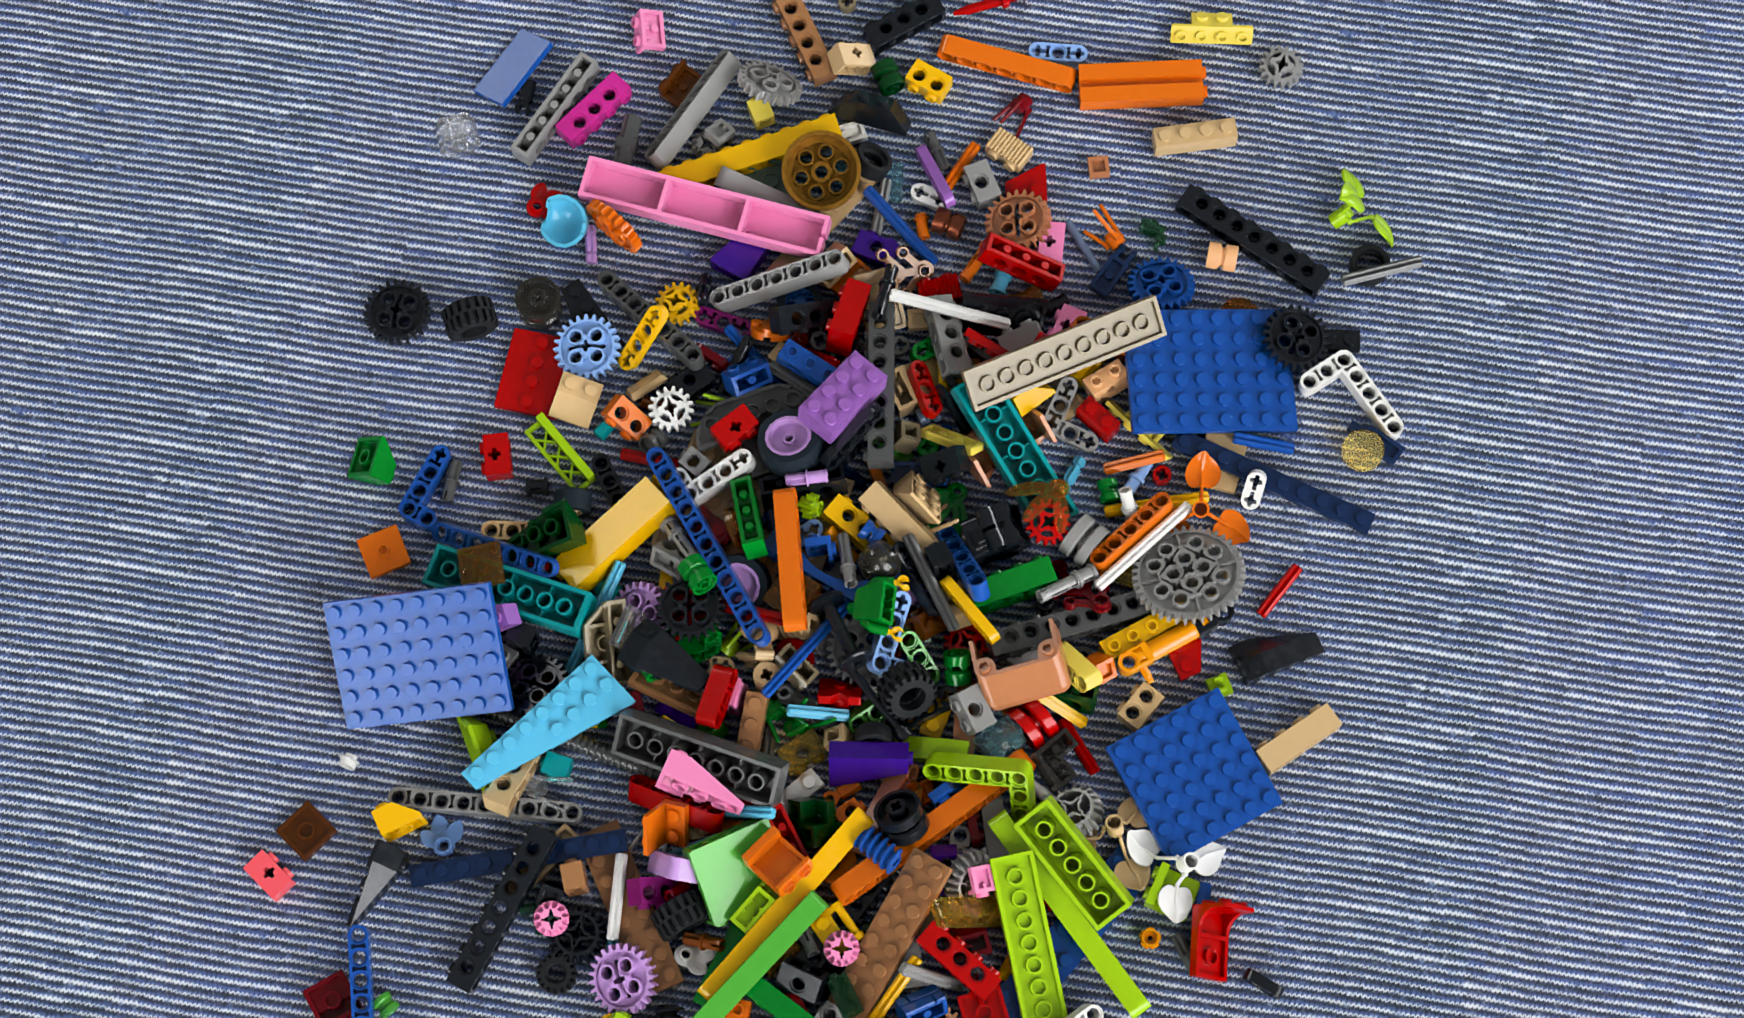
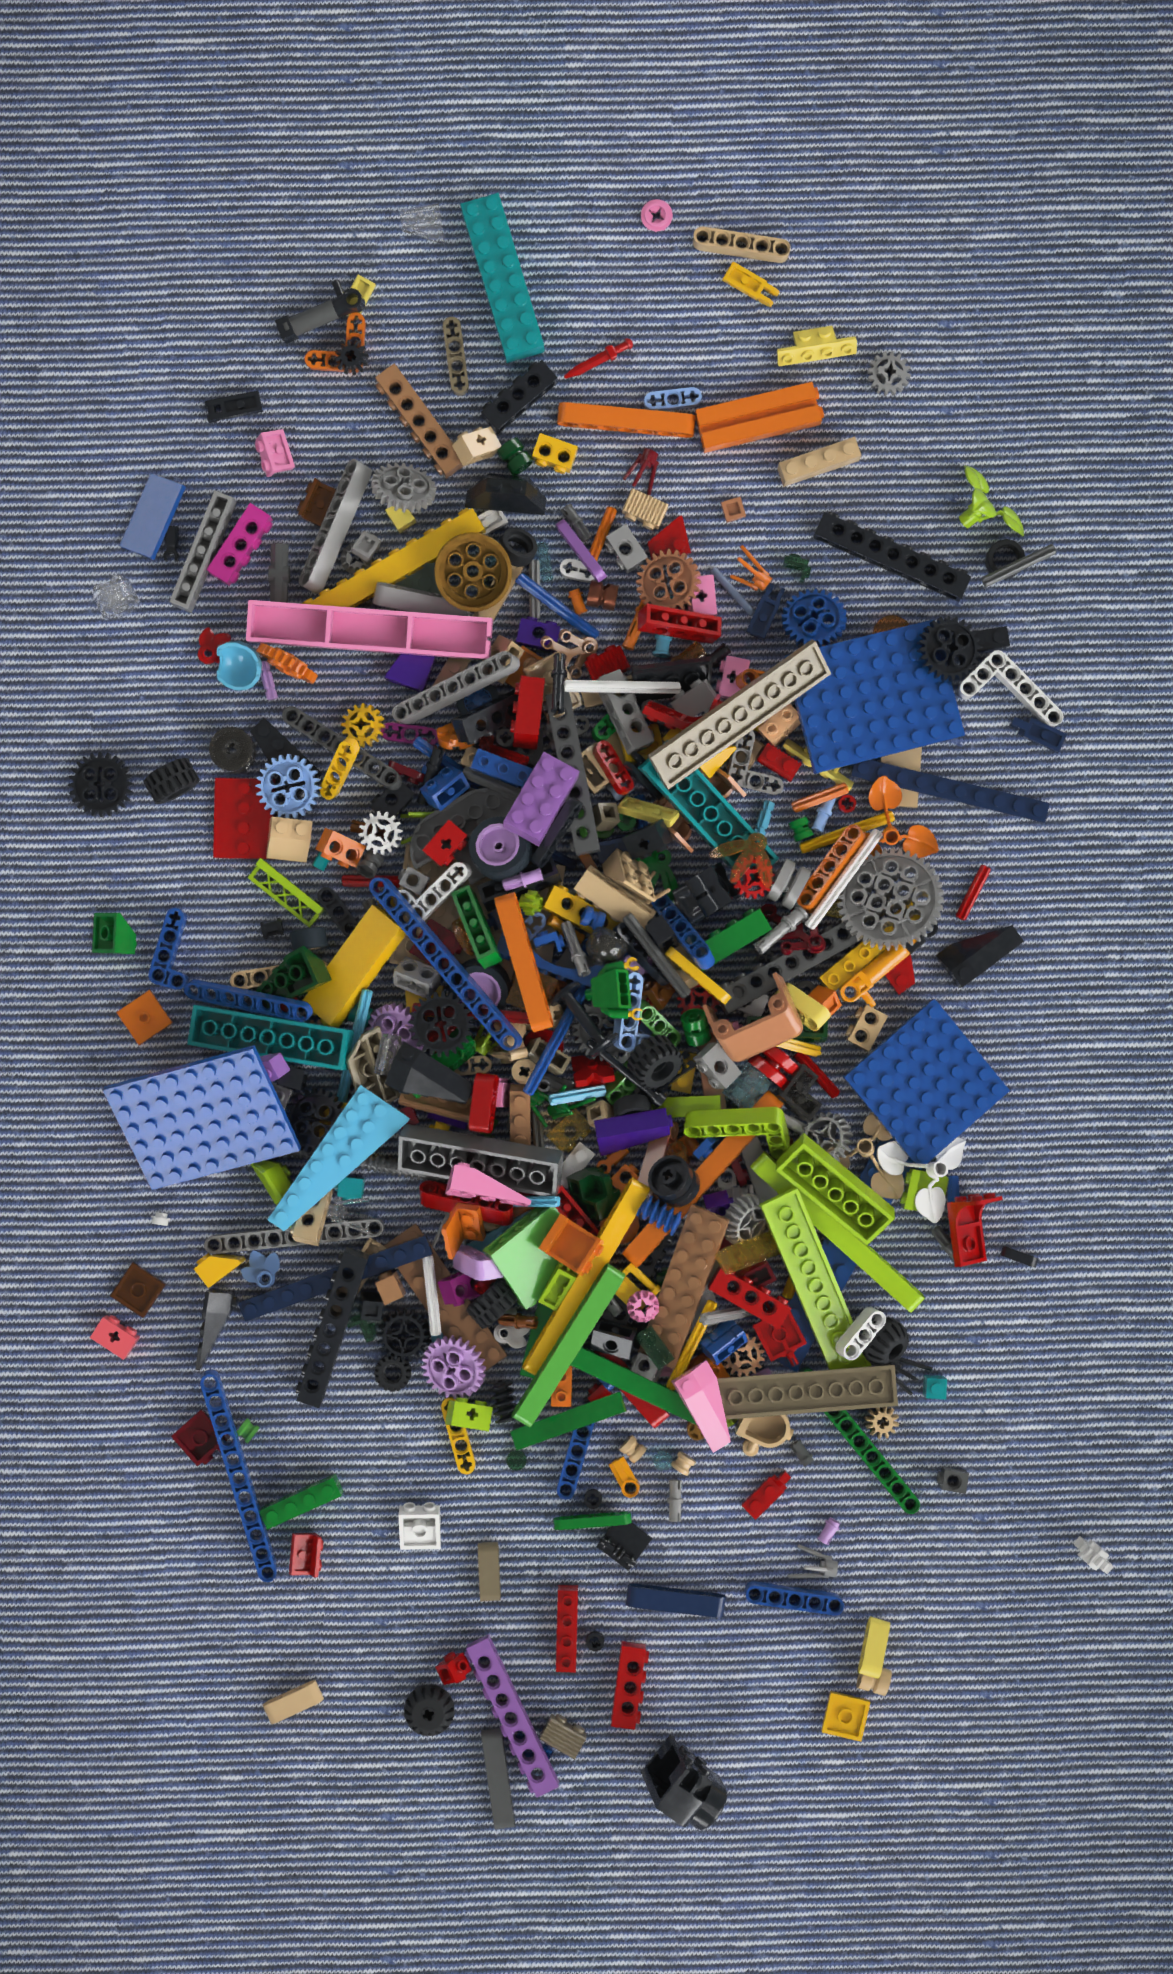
camera: 15 degrees left, 15 degrees up
dark grey axle [440,459,463,502] -> none
clear orange tile [457,540,506,586] -> none
red brick [479,432,514,481] -> none
bright pink gear [533,901,569,937] -> none
tan tile [626,369,669,402] -> none
light grey pin [660,516,699,557] -> none
green wheel [678,553,718,595] -> none
black axle [696,273,712,305] -> none
bright pink bracket [967,864,996,899] -> none
white pin [1118,486,1138,520] -> none
light orange plate [1139,927,1161,949] -> none
light nougat wheel [1205,241,1239,273] -> none
lime tile [1205,672,1234,697] -> none
blue axle [1232,431,1295,454] -> none
white beam [1241,469,1267,510] -> none
tan brick [1255,703,1342,776] -> none
clear yellow tile [1341,429,1385,472] -> none

